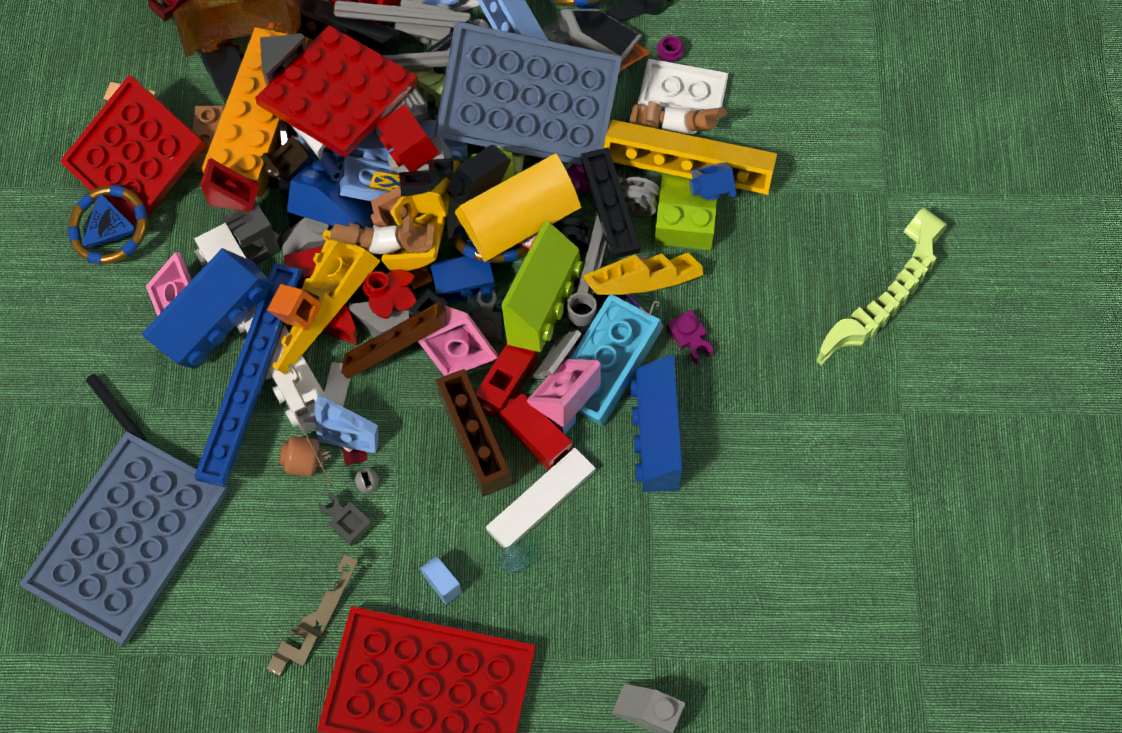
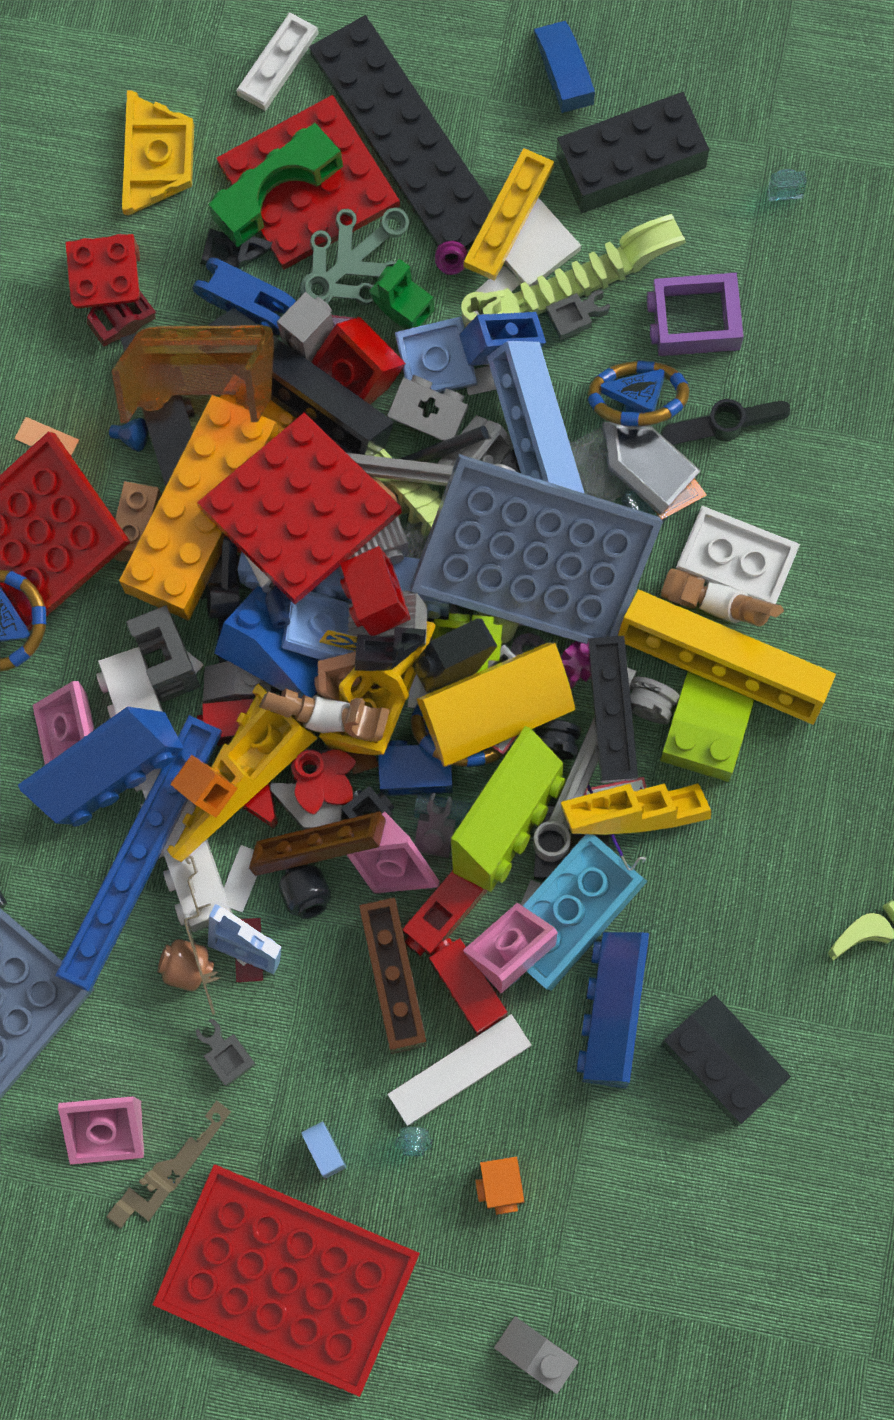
camera: 15 degrees right, 10 degrees up
red slope [201,158,259,212] -> none
dark grey slope [260,33,308,86] -> none
dark brown bracket [260,136,314,182] -> none
light grey axle [334,1,471,28] -> none
light grey hinge [355,468,380,495] -> none
light grey piece [531,330,582,380] -> none
magenta plate [657,35,684,62] -> none
magenta plate [666,310,713,364] -> none
blue brick [689,162,736,200] -> none
none -> bright pink slope [58,1096,144,1165]
none -> blue rock [109,418,148,452]
none -> black head [278,865,331,919]
none -> orange brick [475,1157,524,1215]
none -> black slope [661,995,791,1127]

